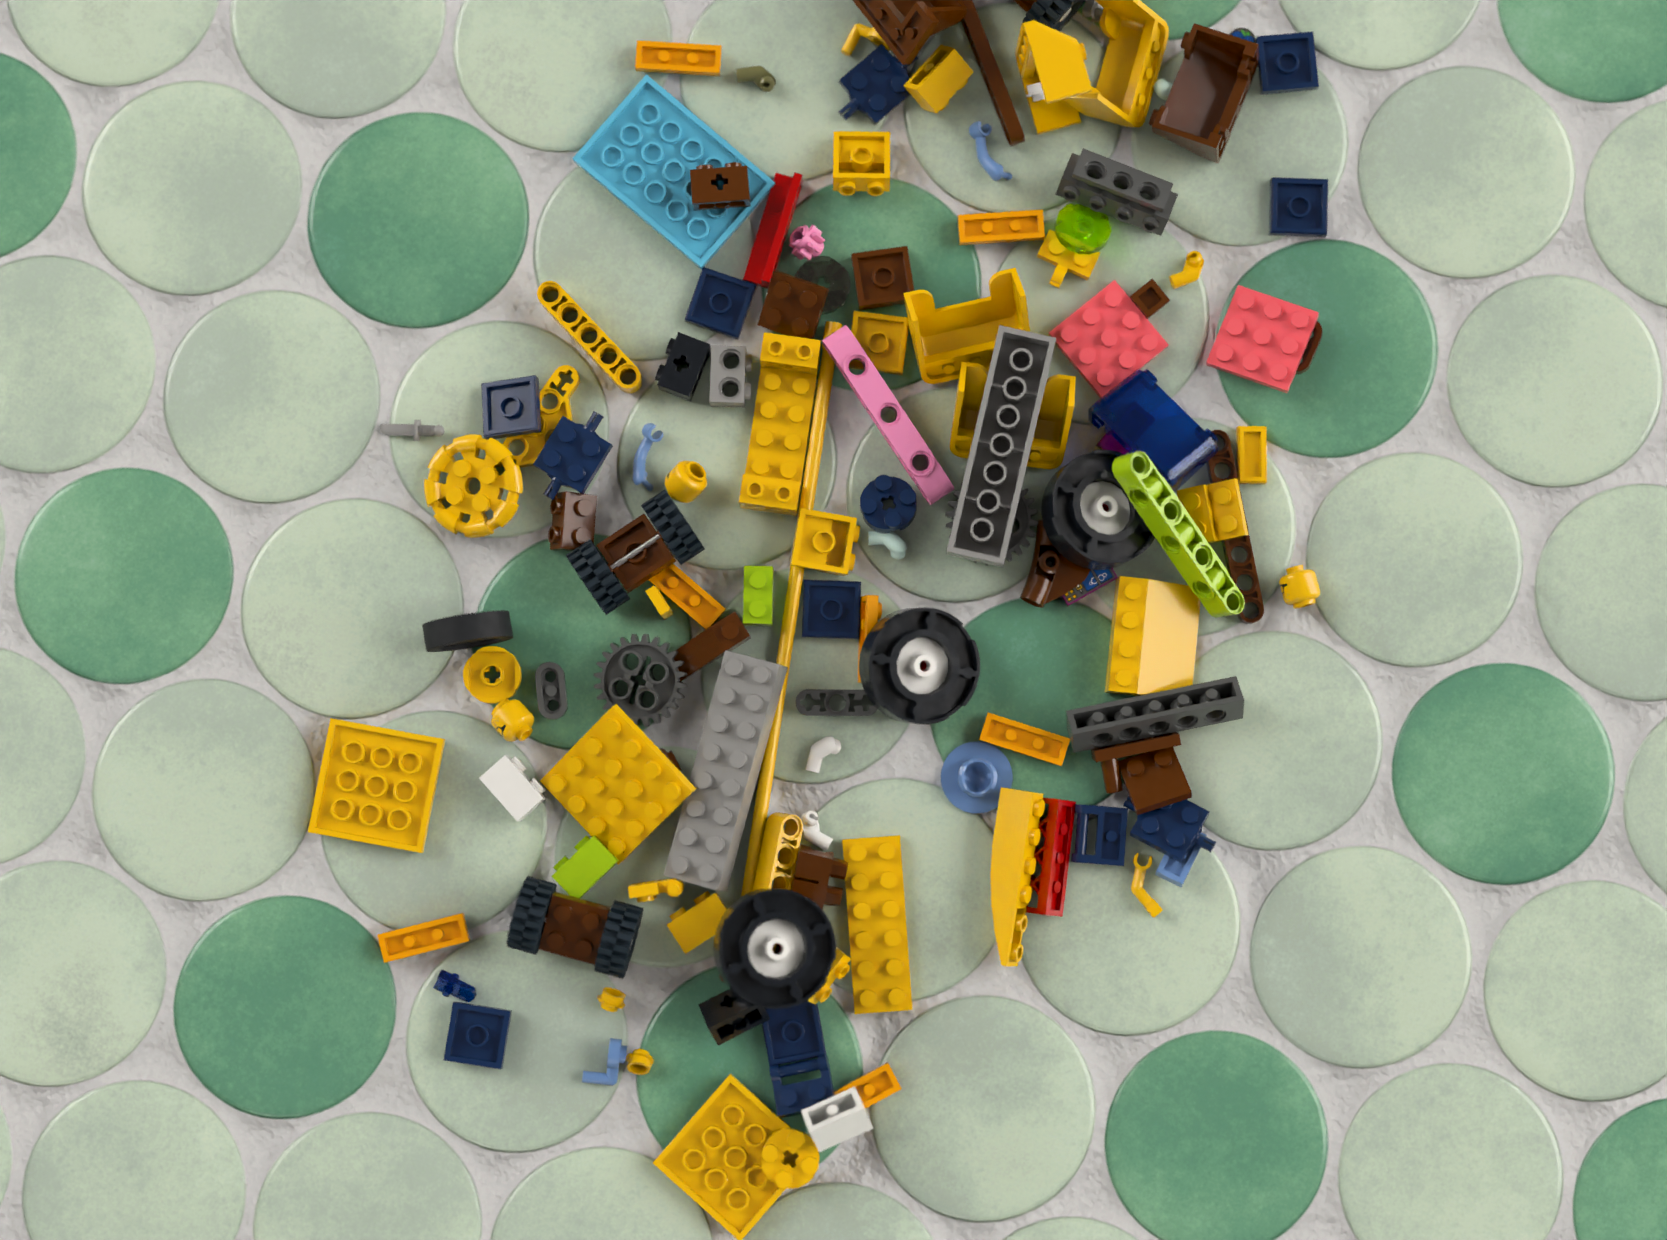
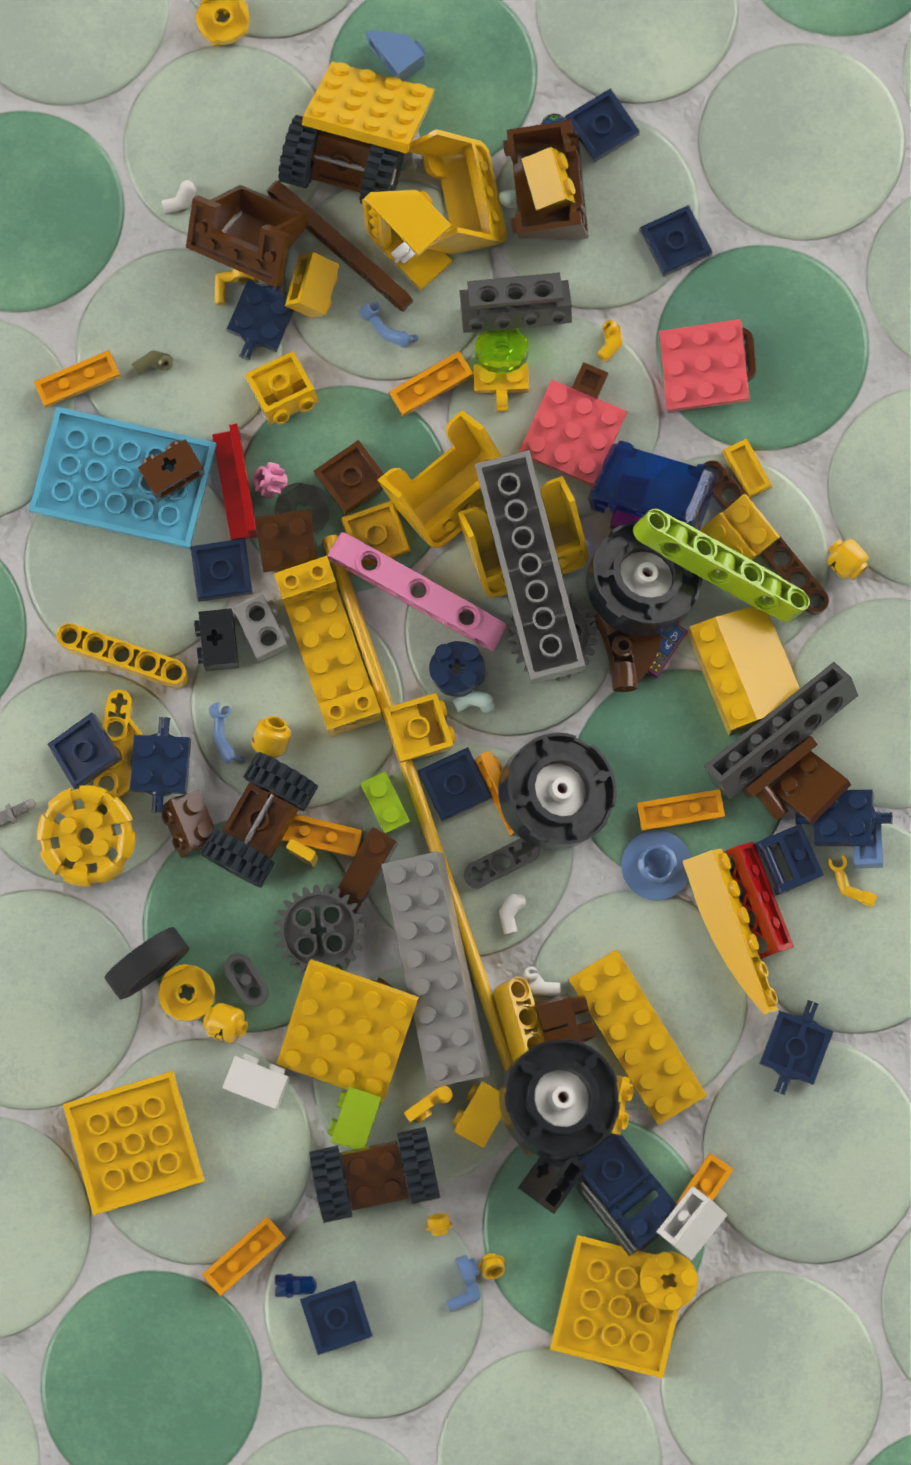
camera: 25 degrees left, 5 degrees down
none -> yellow brick [522,147,575,214]
none -> pearl dark grey bar [575,1182,638,1256]
none -> dark blue plate [759,1000,833,1095]

